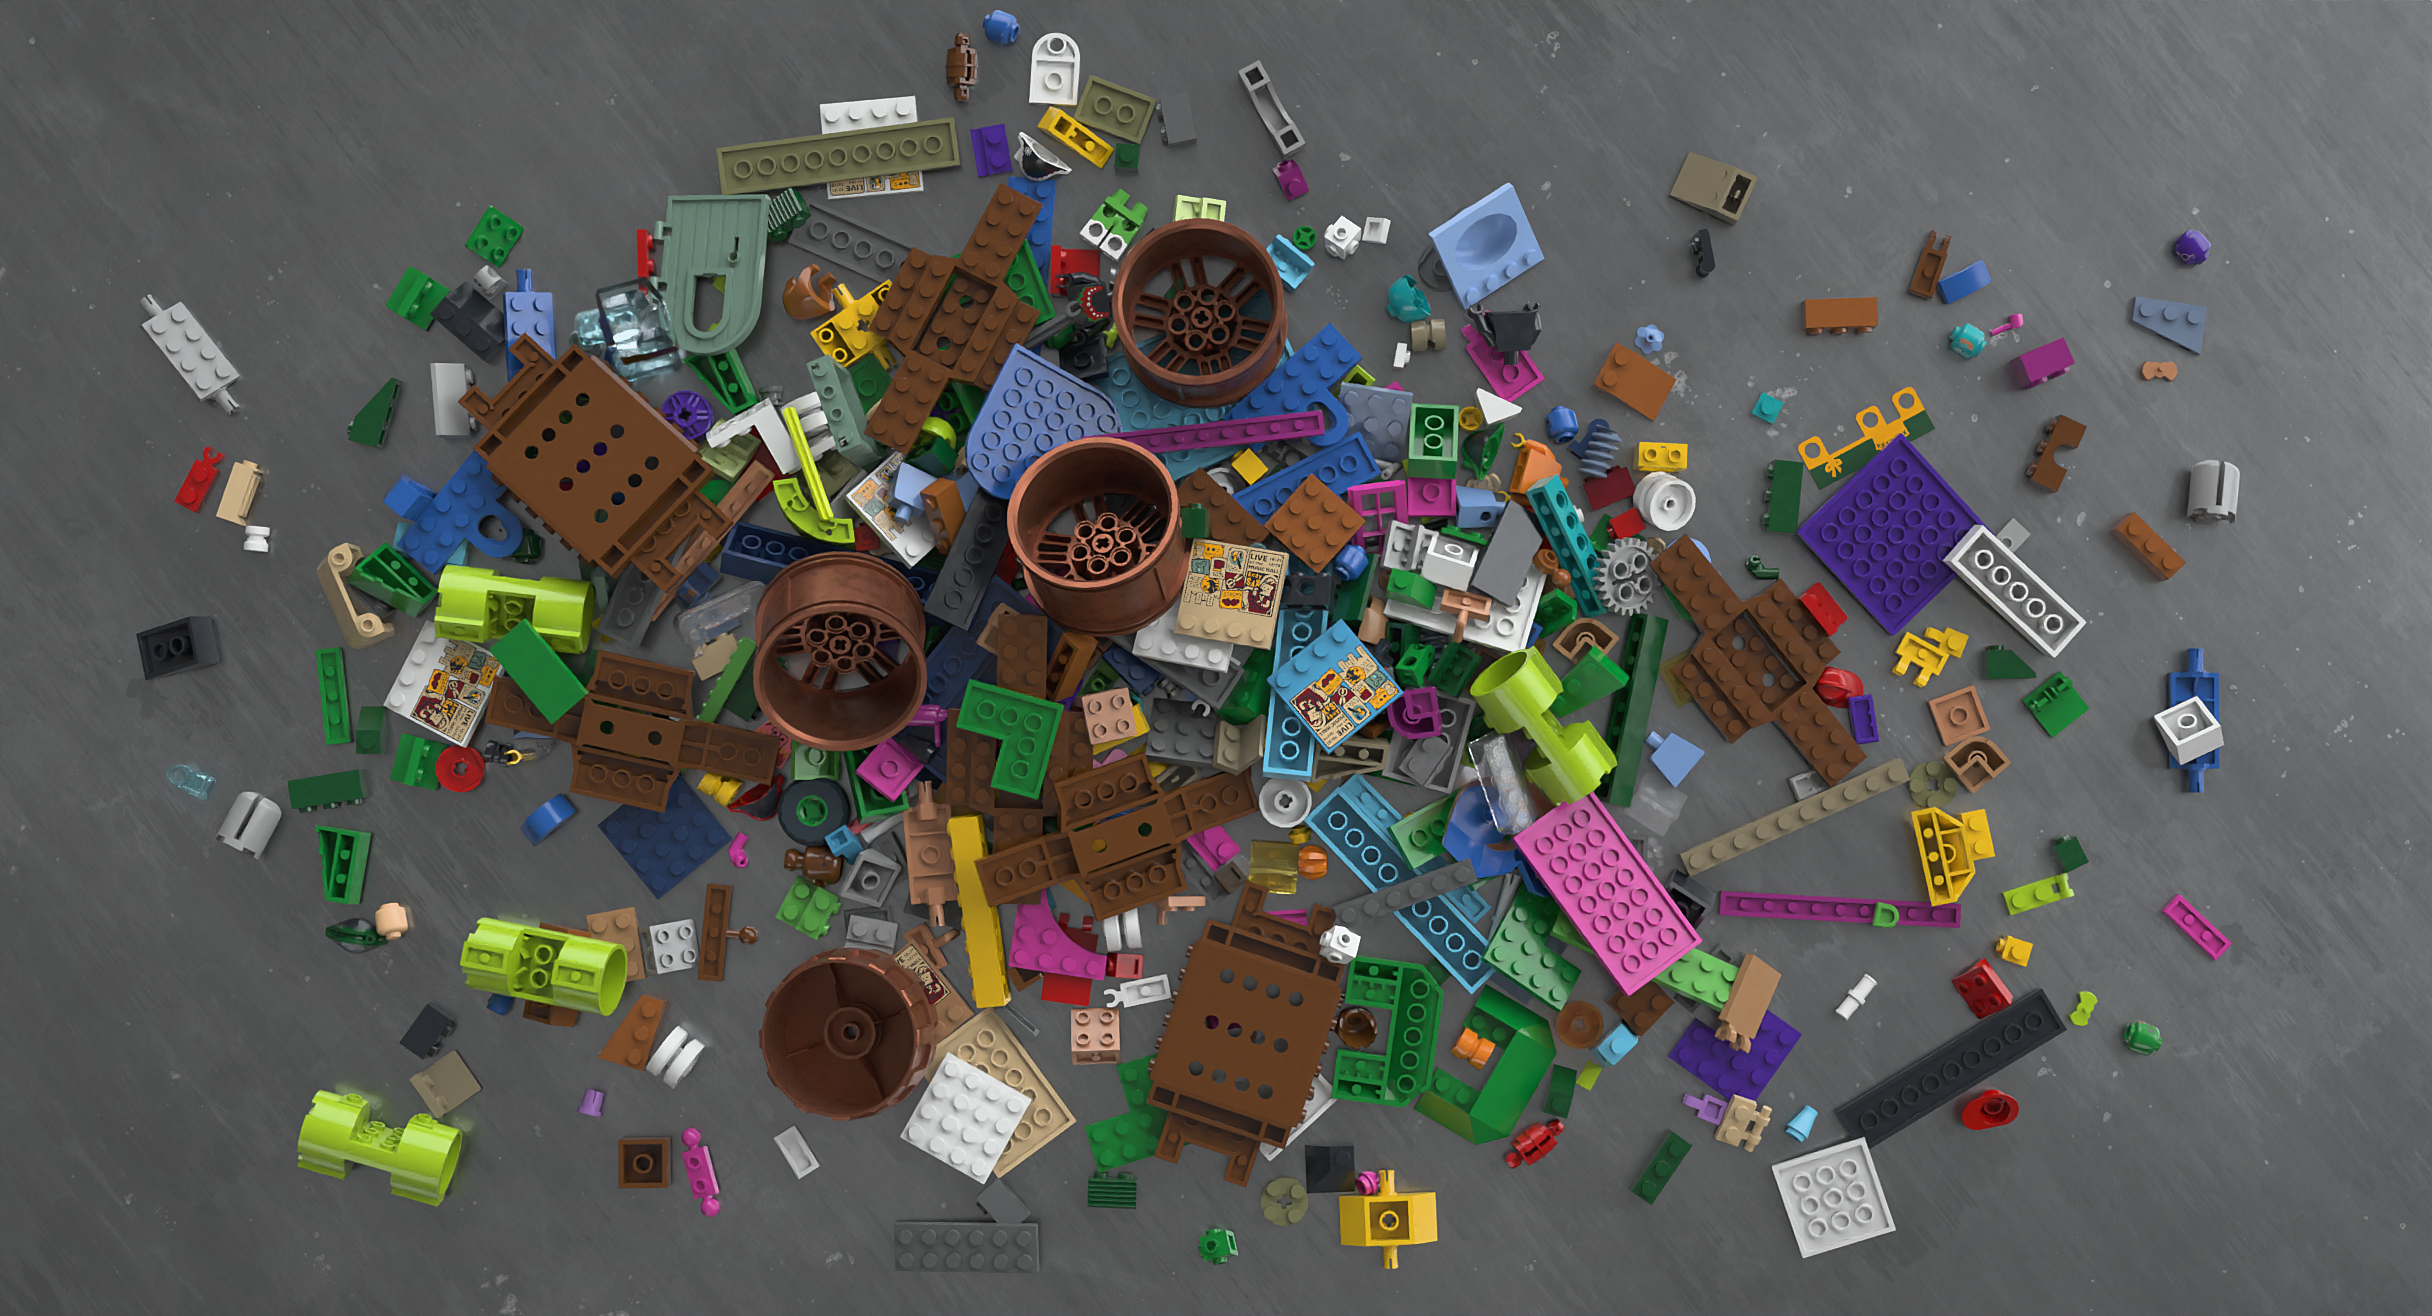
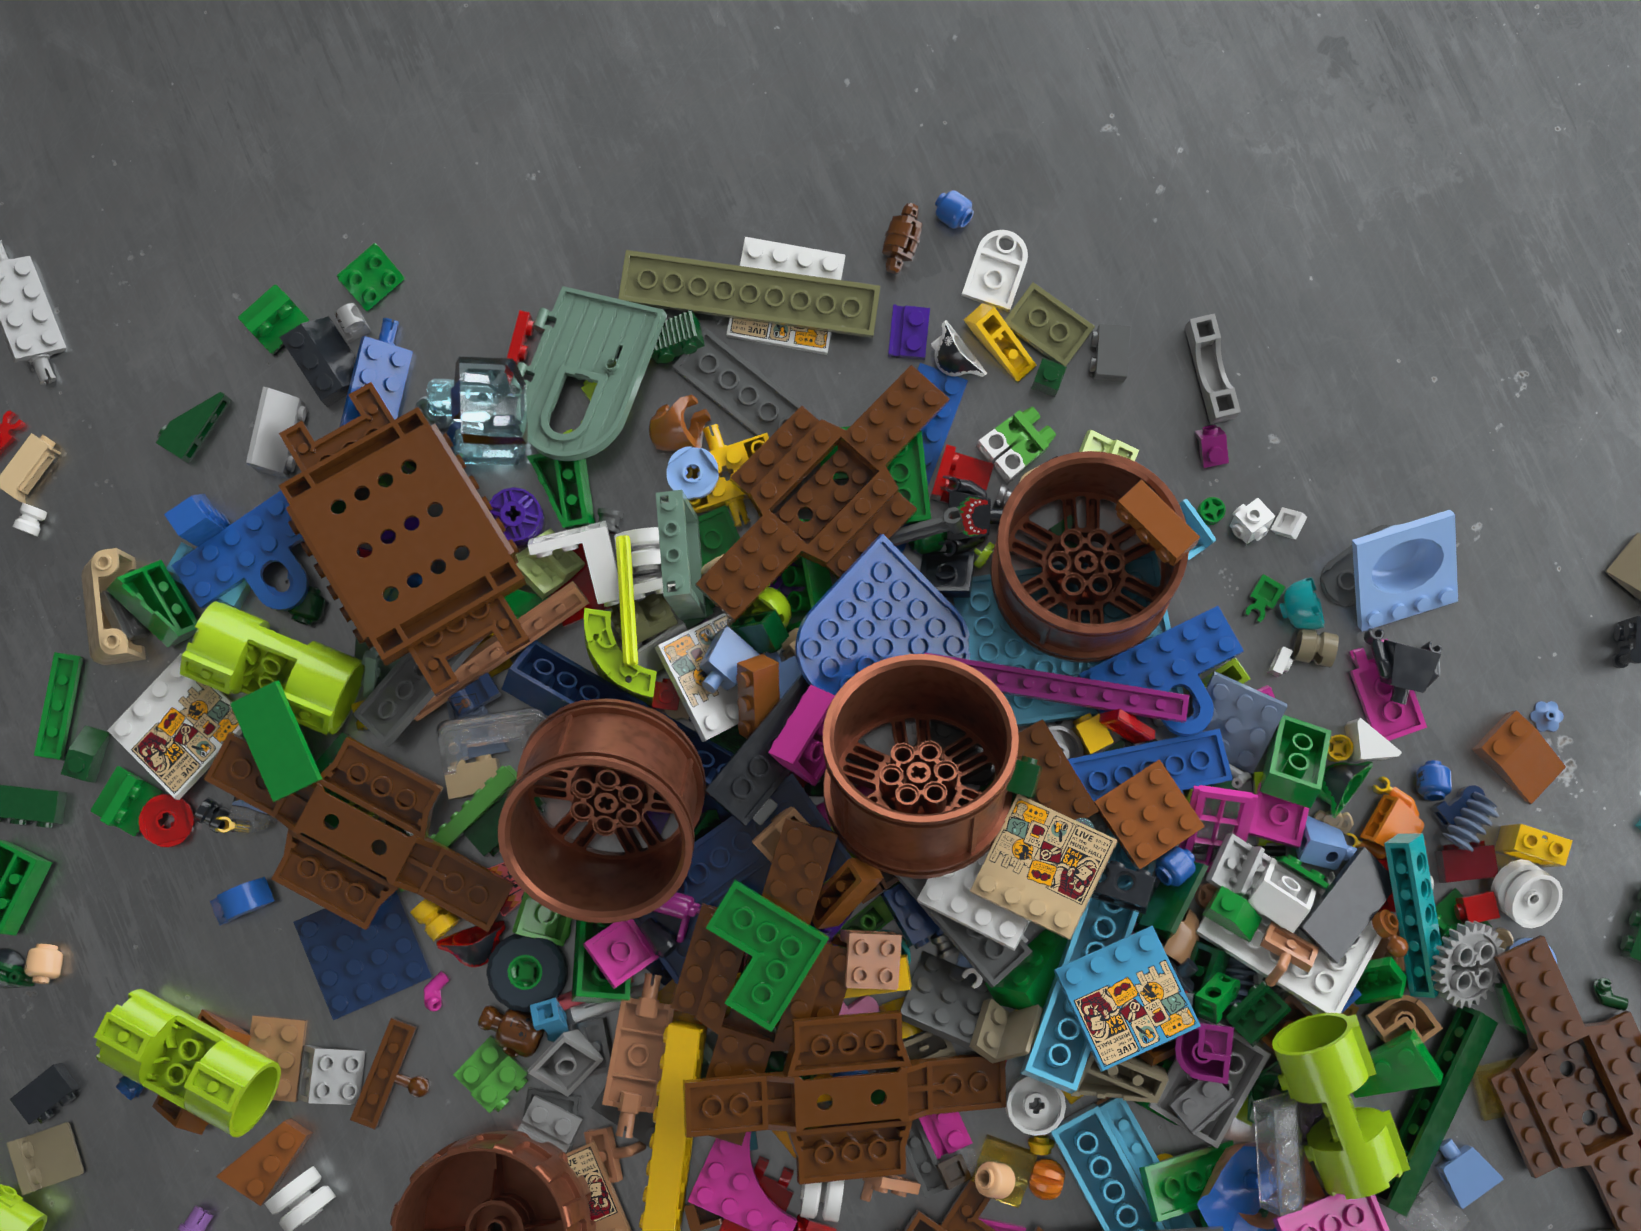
camera: 15 degrees right, 5 degrees down
none -> light blue plate [667,447,719,500]
none -> dark grey tile [753,797,777,825]
none -> dark pink slope [768,685,835,786]
none -> light nougat head [975,1161,1015,1199]
none -> red plate [1099,709,1156,744]
none -> dark orange brick [1115,480,1200,566]
none -> green plate [1244,574,1285,623]

